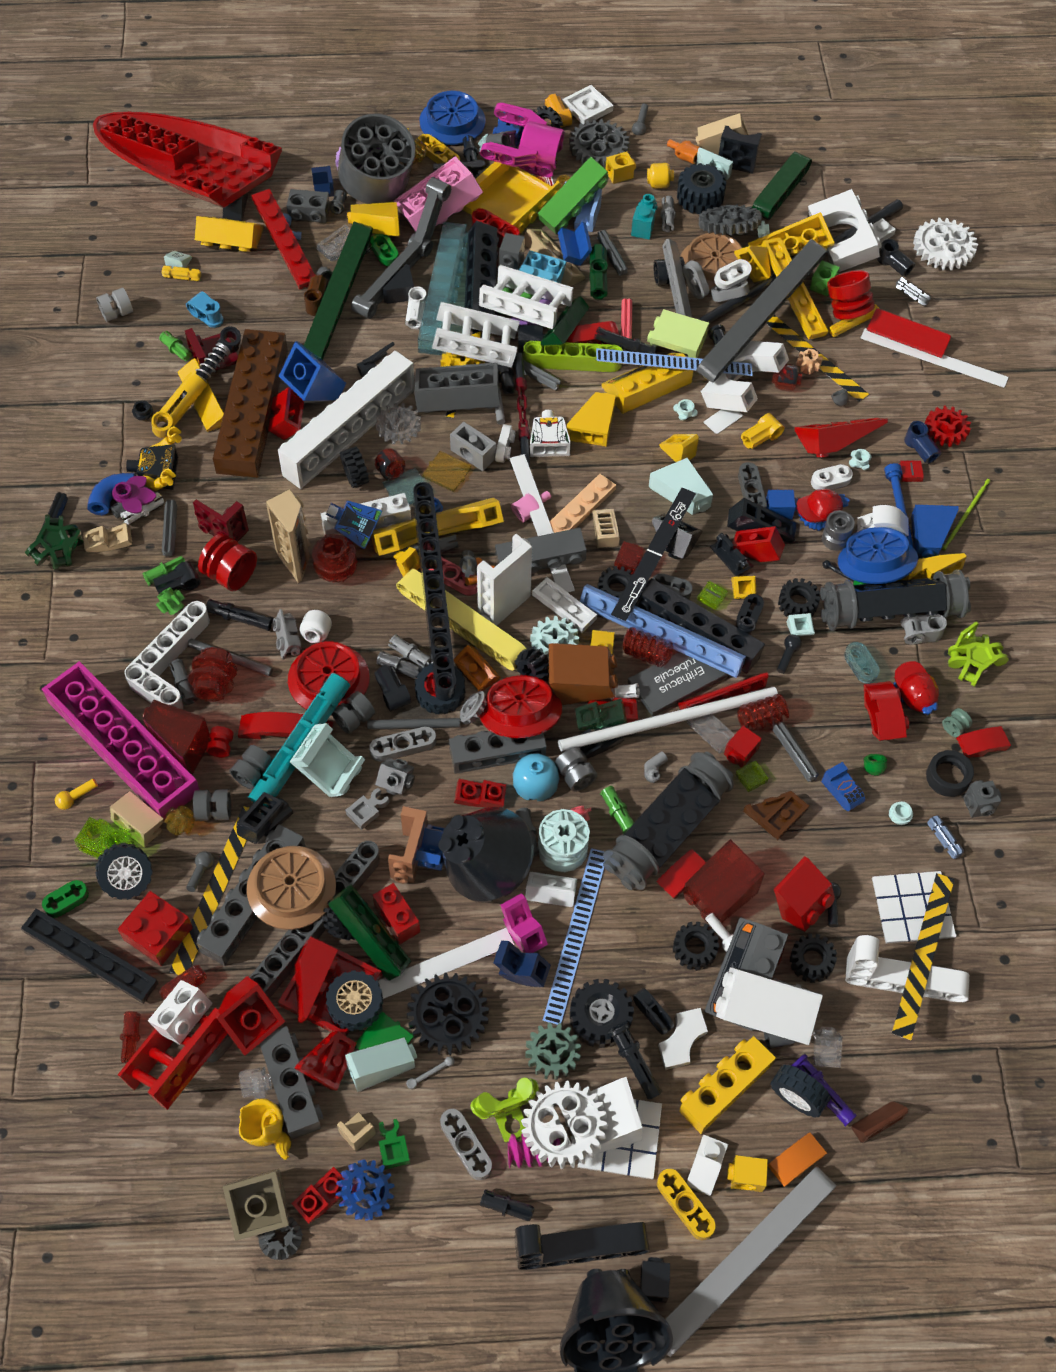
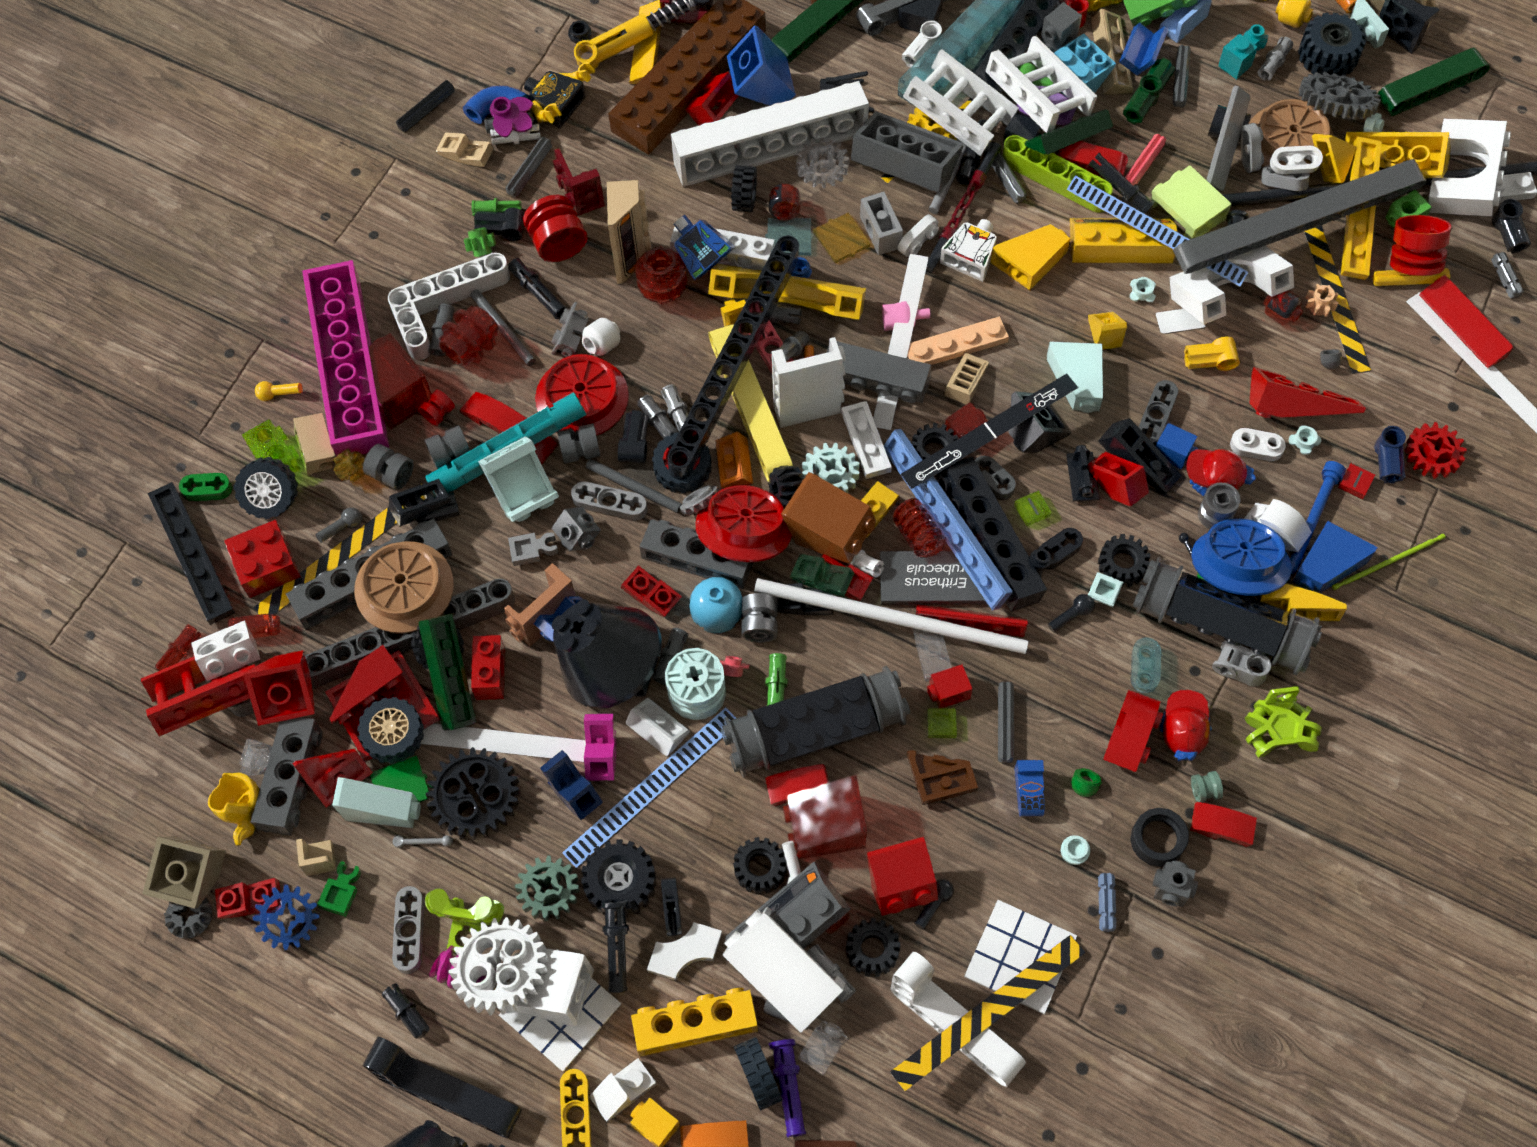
camera: 35 degrees right, 5 degrees up
dark green piece [25,514,84,570] -> none
light grey arm [644,751,668,783] -> none
yellow slope [731,576,756,599] -> none
clear red piece [737,694,789,731] -> none

